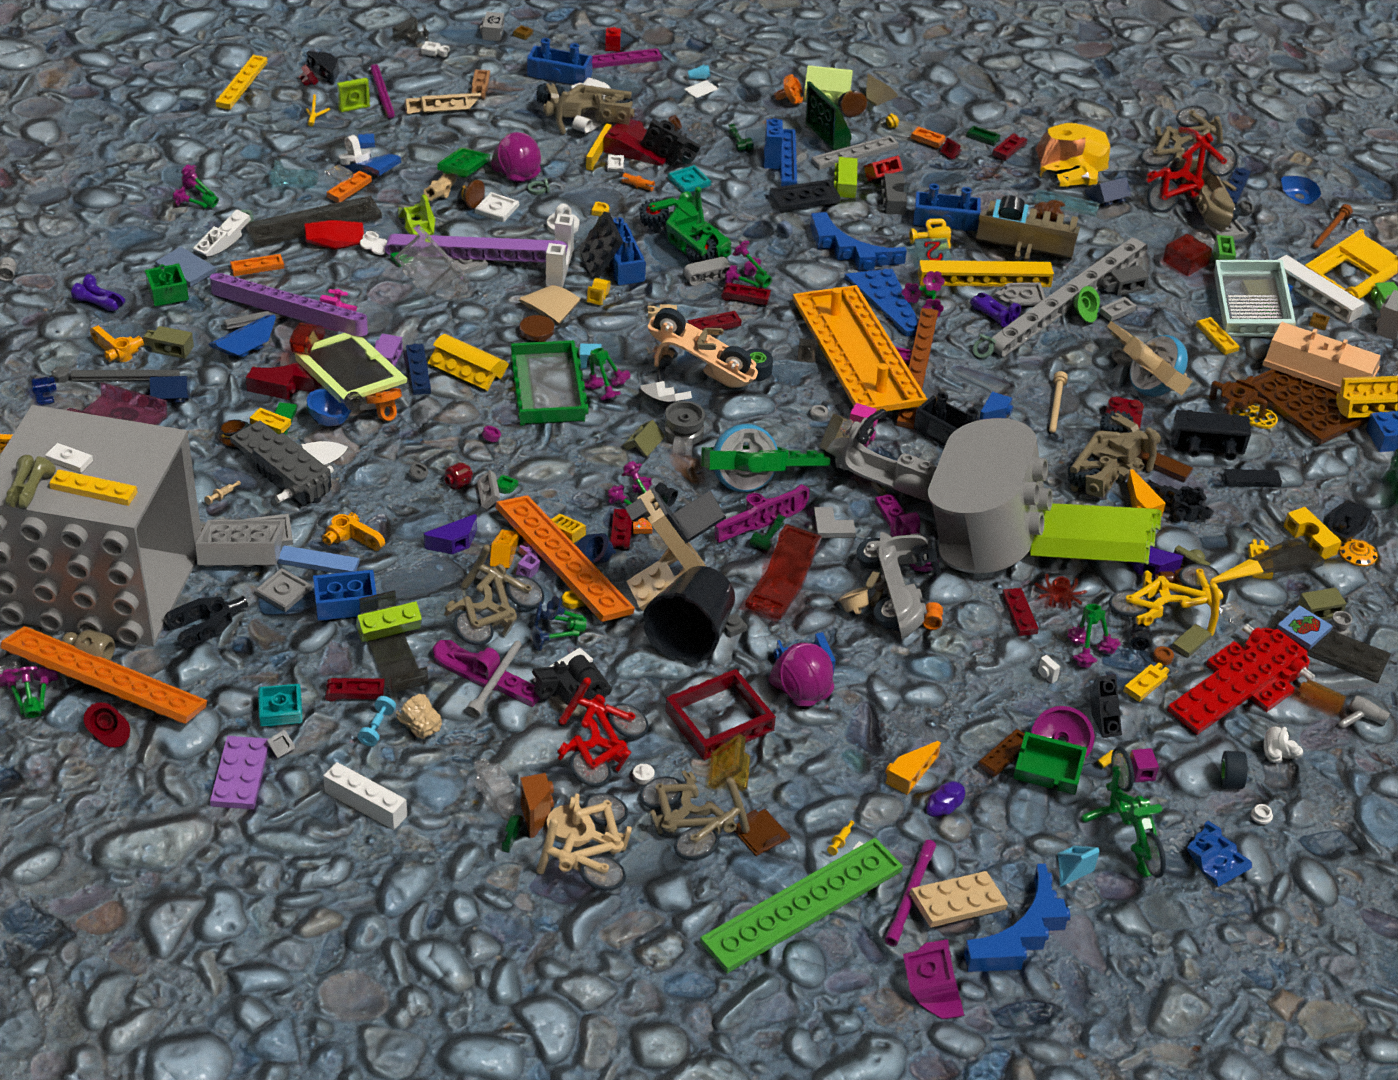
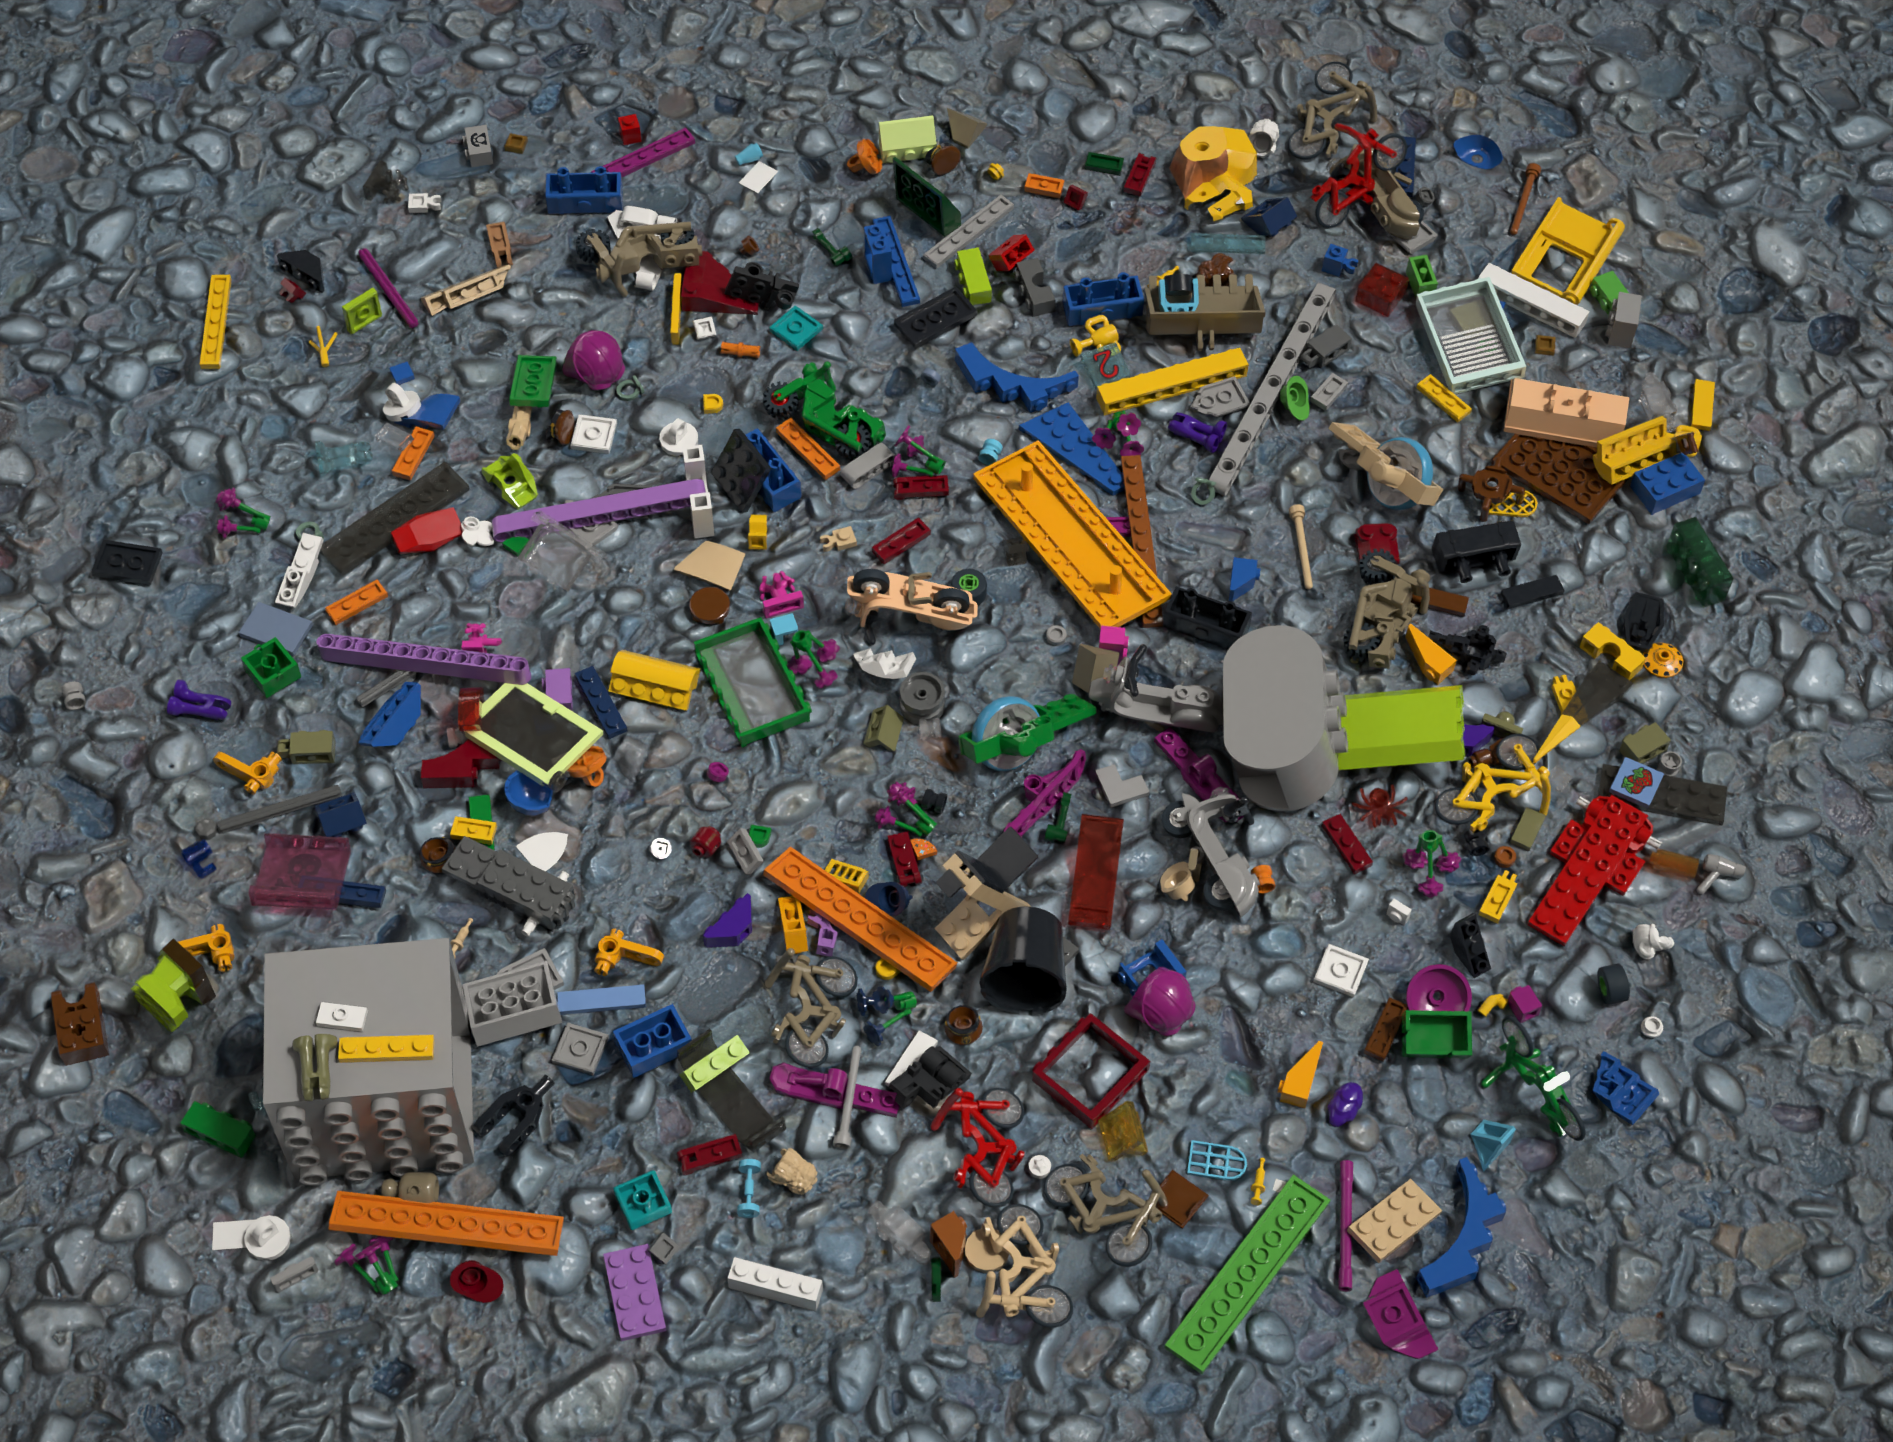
camera: 15 degrees left, 15 degrees up
none -> black plate [91,539,163,585]
none -> dark pink piece [759,571,804,619]
none -> orange plate [776,418,840,480]
none -> reddish brown piece [945,1005,983,1045]
none -> medium azure wheel [978,439,1003,466]
none -> medium azure window [1187,1140,1247,1180]
none -> white hair [1248,119,1279,158]
none -> white tile [1313,944,1369,998]
none -> blue brick [1322,244,1358,277]

